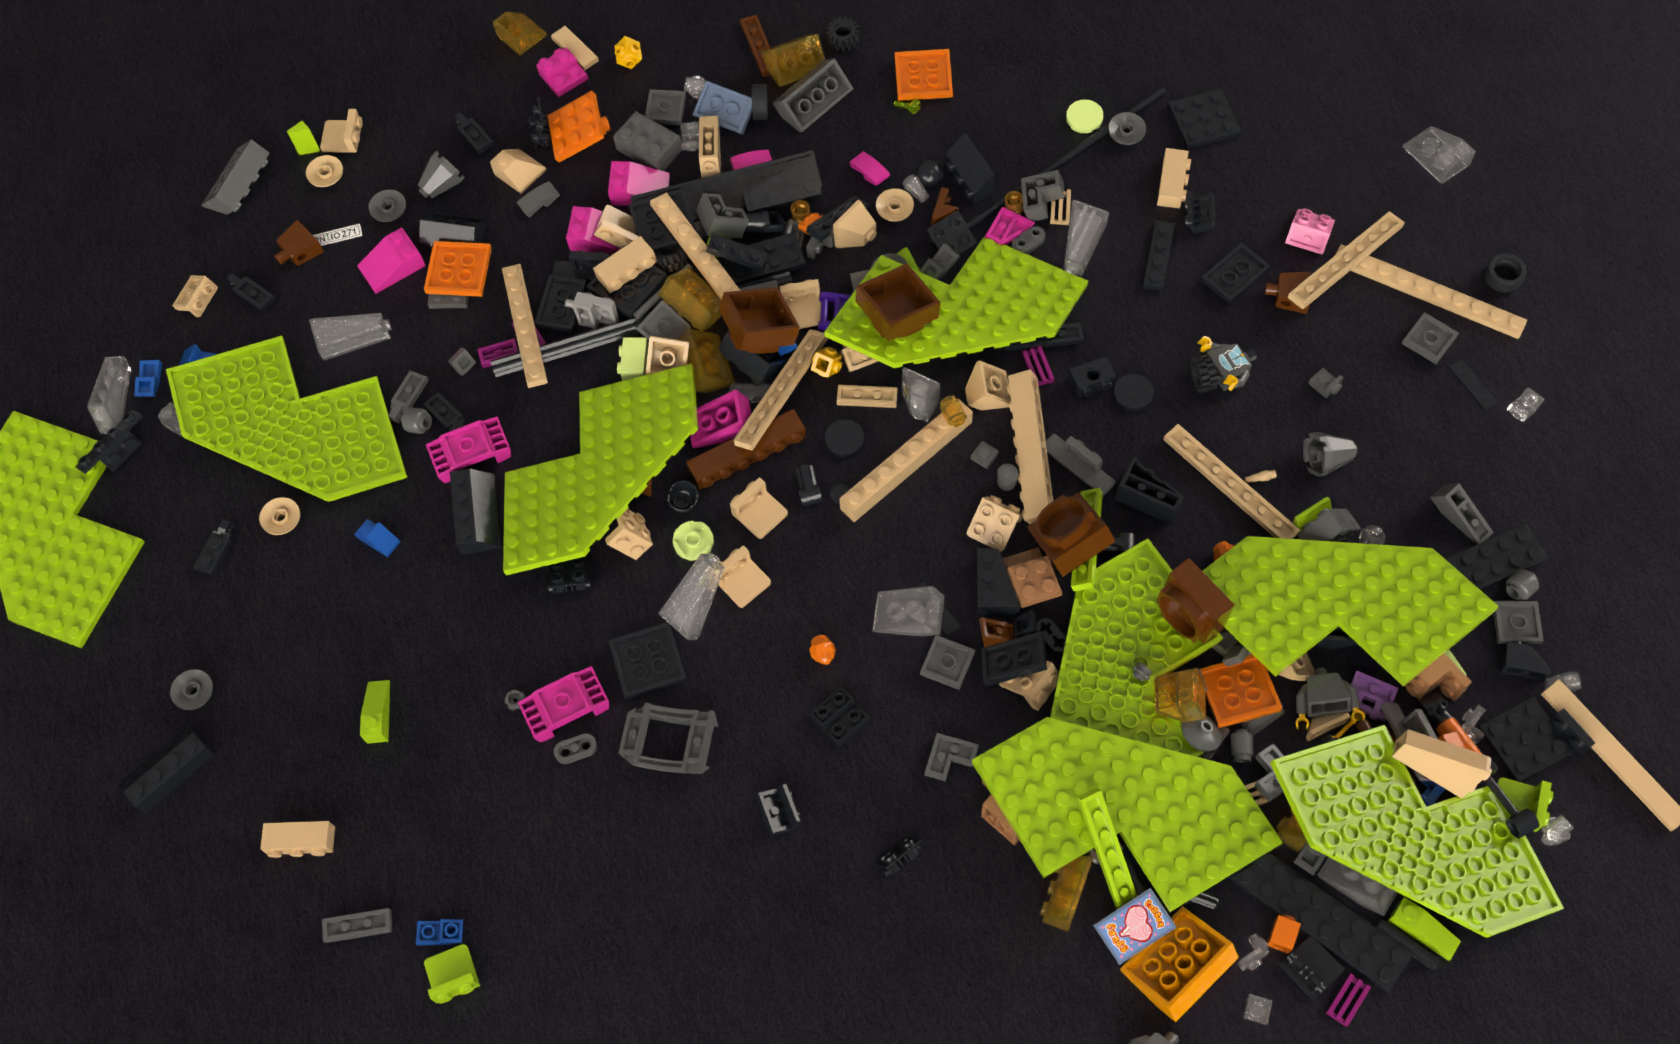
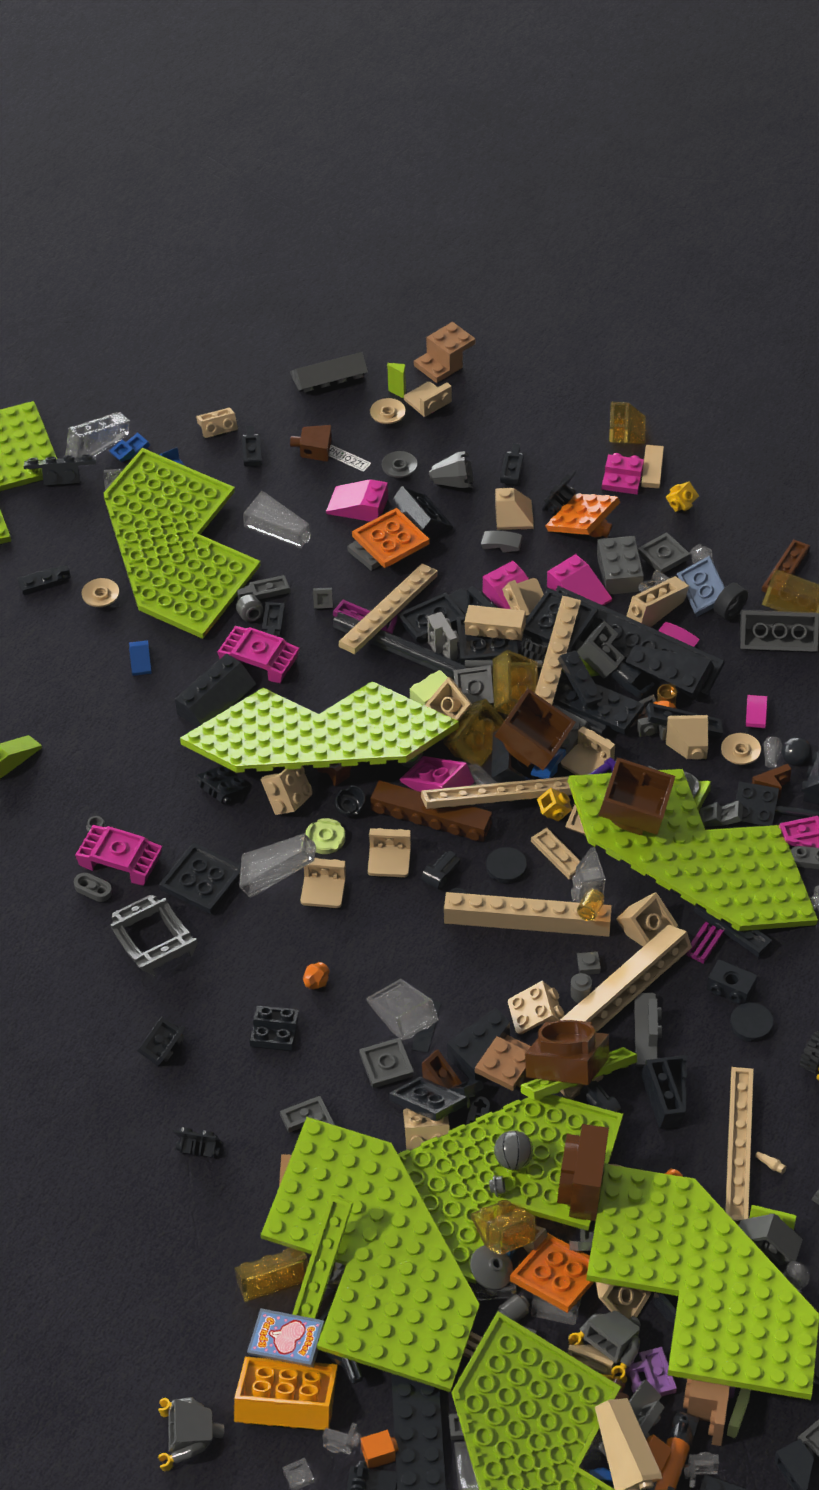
camera: 45 degrees right, 15 degrees down
none -> medium nougat bracket [414,322,475,383]
none -> dark grey piece [494,1130,533,1170]

